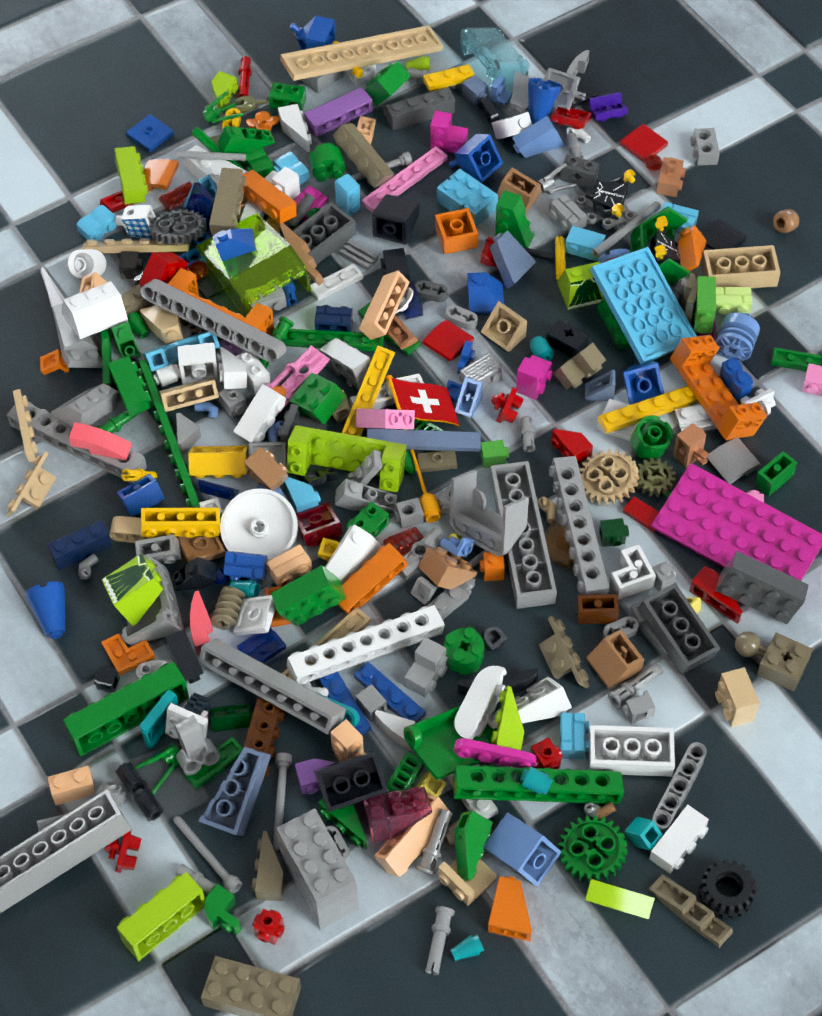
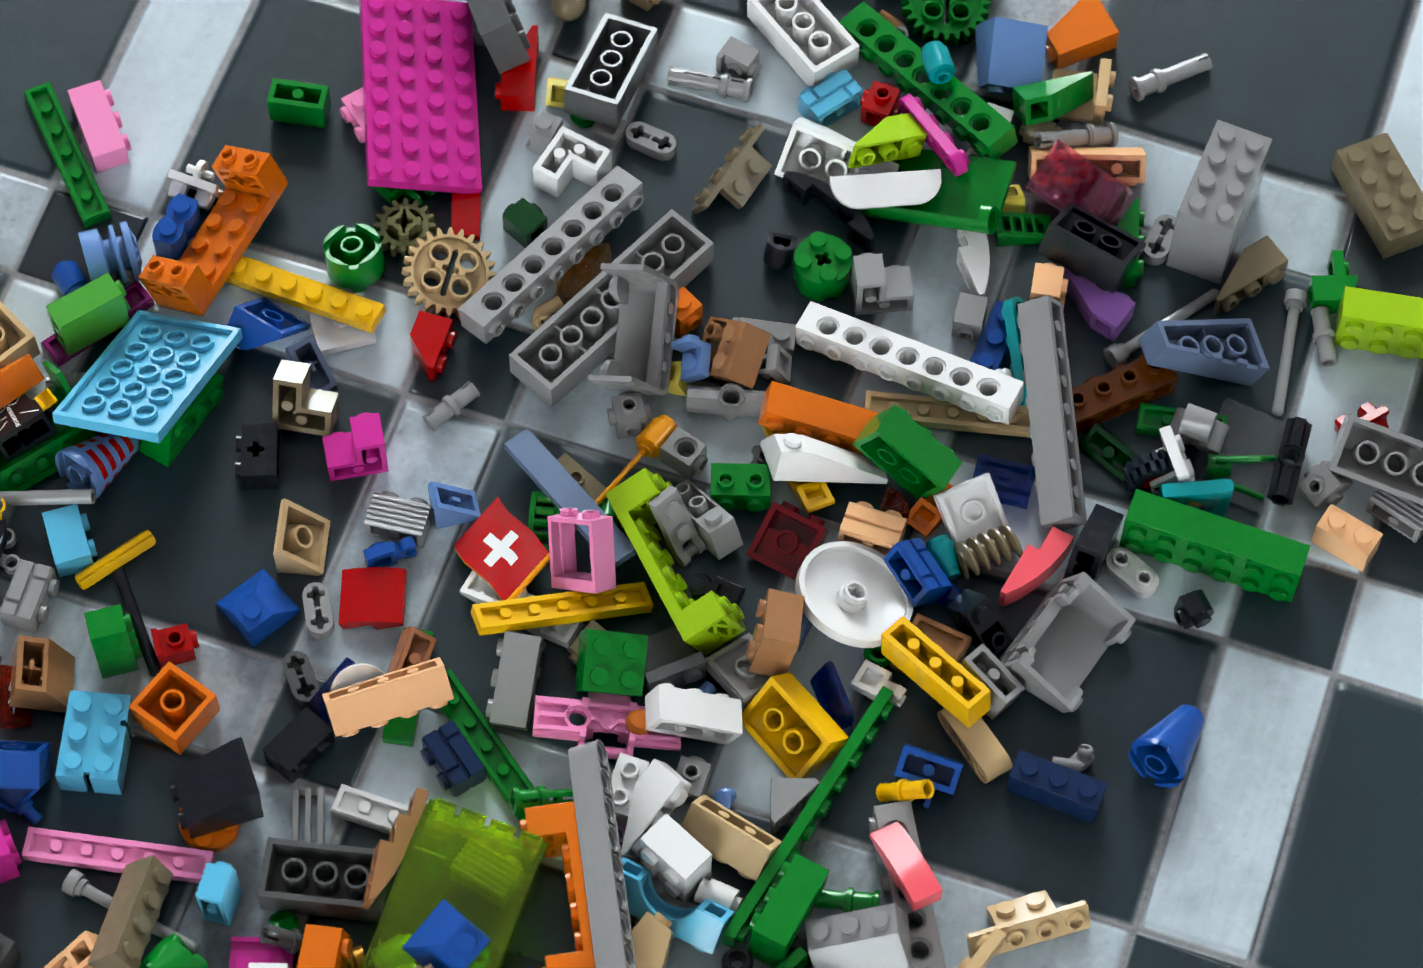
camera: 130 degrees left, 5 degrees up
orange plate [101,633,155,676] -> none
lime slope [102,553,163,626] -> none
red brick [252,908,285,945] -> none
medium azure slope [284,477,321,513] -> none
blue plate [354,661,426,723] -> none
clear red slope [383,527,424,556] -> none
blue tile [447,380,462,403] -> none
teal cone [450,934,484,961] -> none
bright green brick [480,440,509,468] -> none
sand blue slope [490,230,536,289] -> none
red hips [491,387,524,423] -> none
teal brick [530,336,554,362] -> none
slope [557,261,603,310] -> none
reddish brown brick [576,594,619,624] -> none
medium nougat slope [586,629,644,689] -> none
nougat brick [673,423,709,468] -> none
white plate [674,404,717,431] -> none
dark tan slope [682,273,697,324] -> none
light grey slope [707,437,761,484] -> none
yellowish green brick [716,287,752,315] -> none

